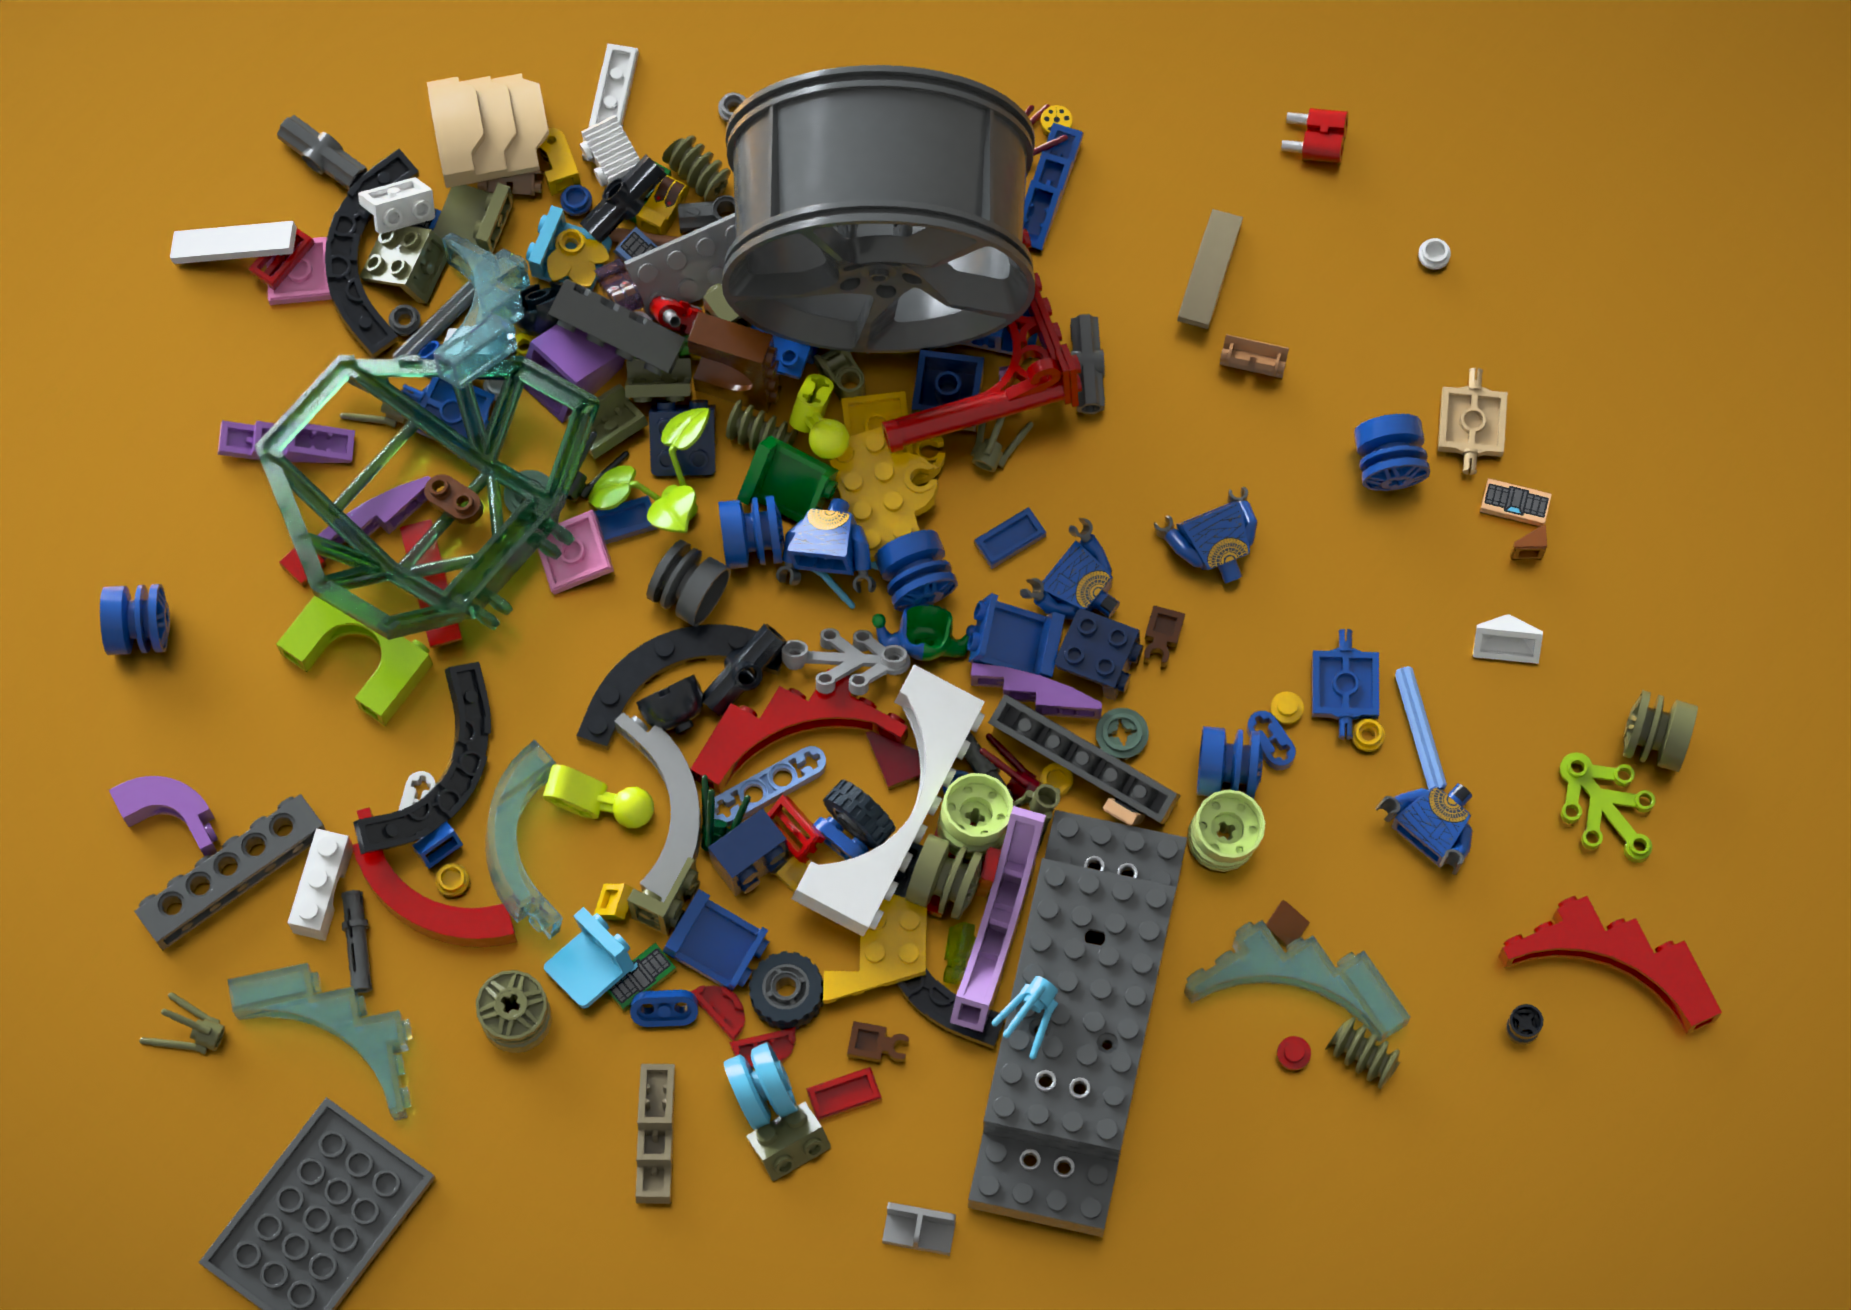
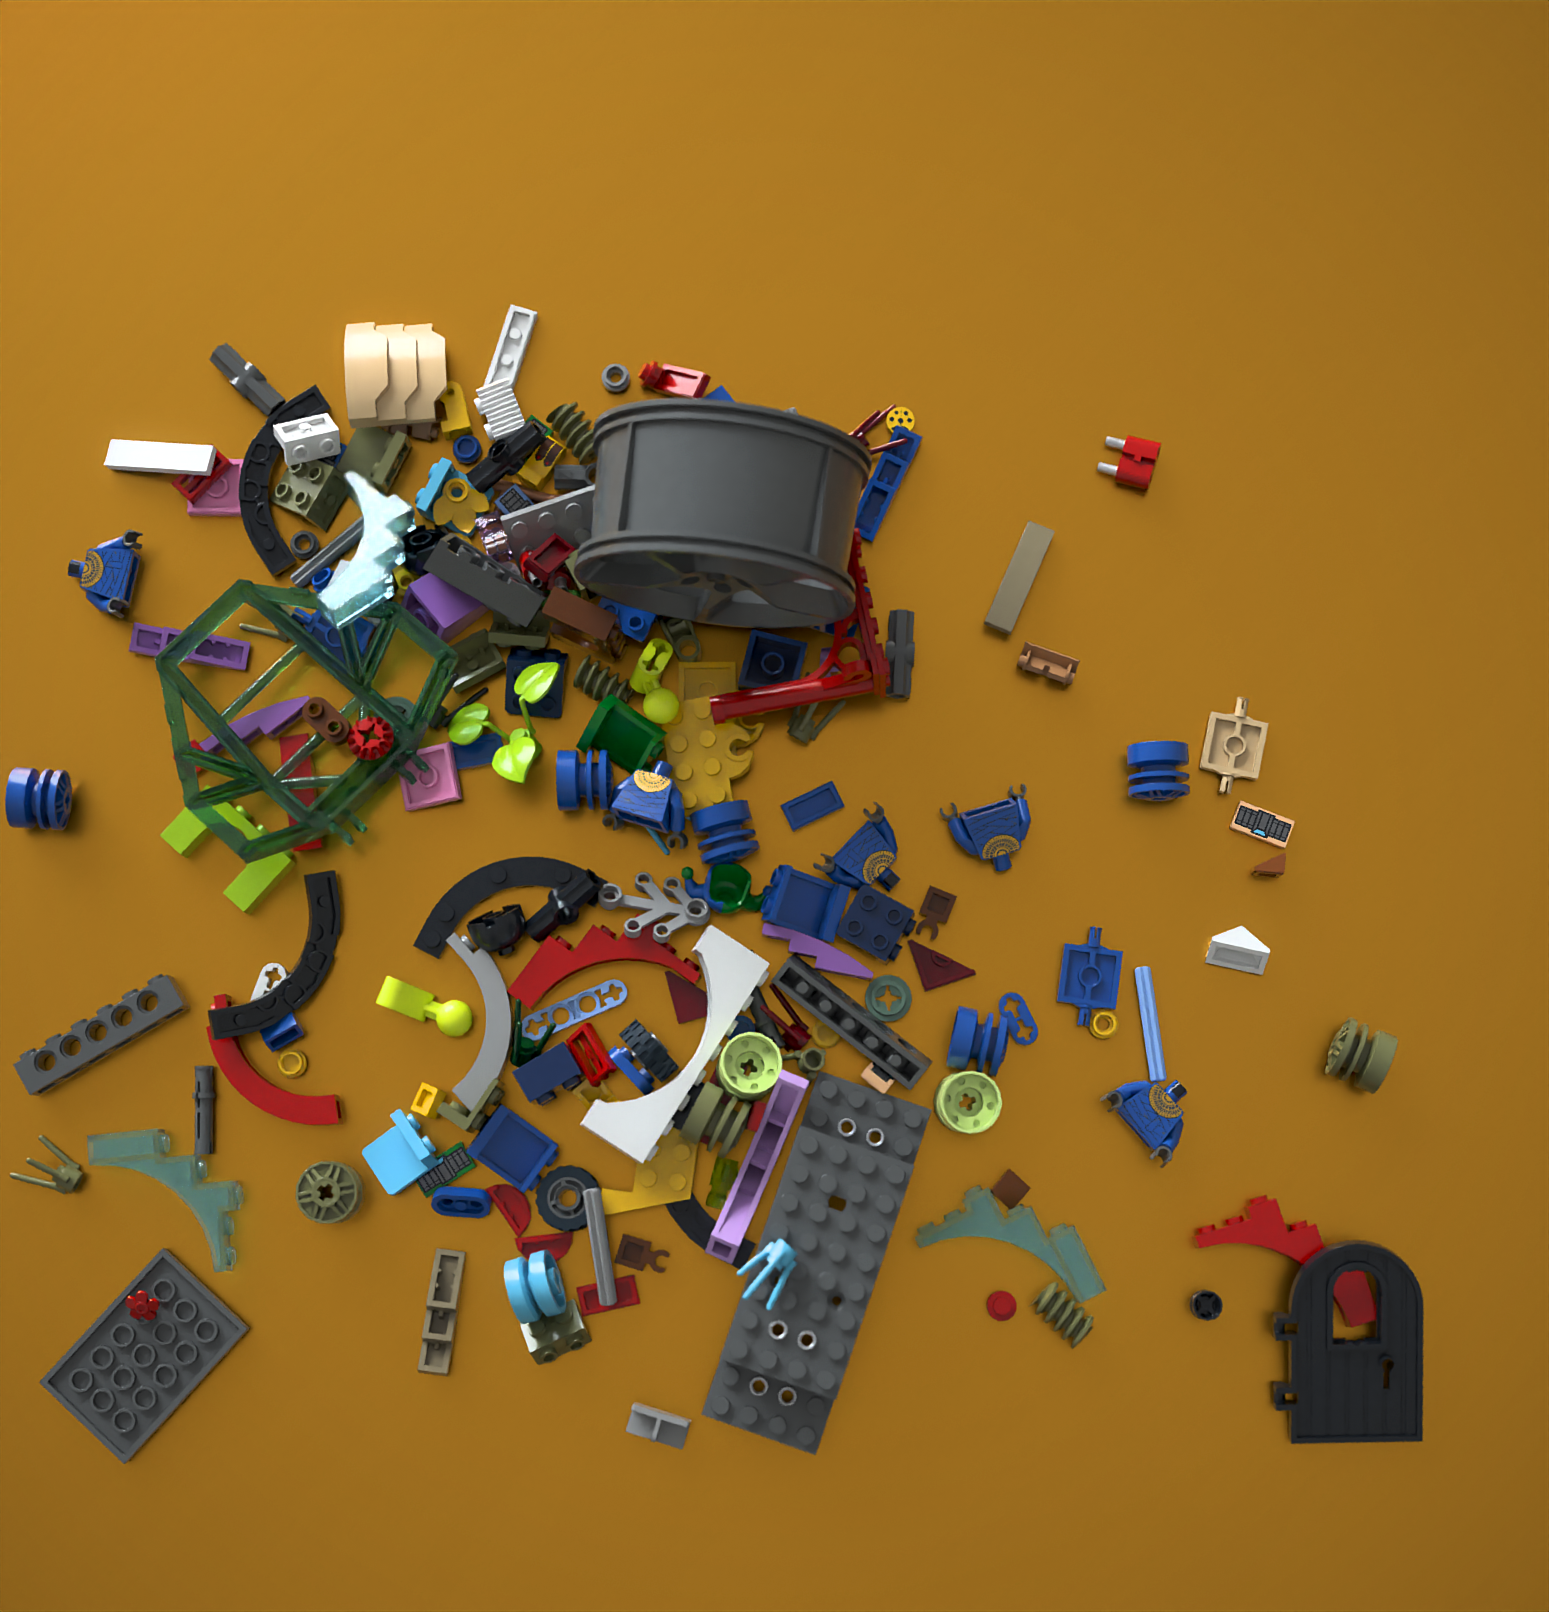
camera: 10 degrees right, 10 degrees up
medium lavender arch [109,776,218,857] -> none
white arch [288,828,353,941] -> none
clear light blue arch [485,740,563,939] -> none
dark grey wheel [646,540,731,627] -> none
yellow plate [1270,691,1304,724] -> none
white plate [1418,238,1451,270] -> none
lime plant [1560,752,1655,863] -> none
none -> blue torso [68,529,143,618]
none -> red plant [125,1291,160,1320]
none -> red gear [347,715,394,760]
none -> dark red tile [522,533,577,583]
none -> light grey axle [583,1188,617,1306]
none -> dark red tile [907,939,976,992]
none -> black door [1273,1240,1423,1444]

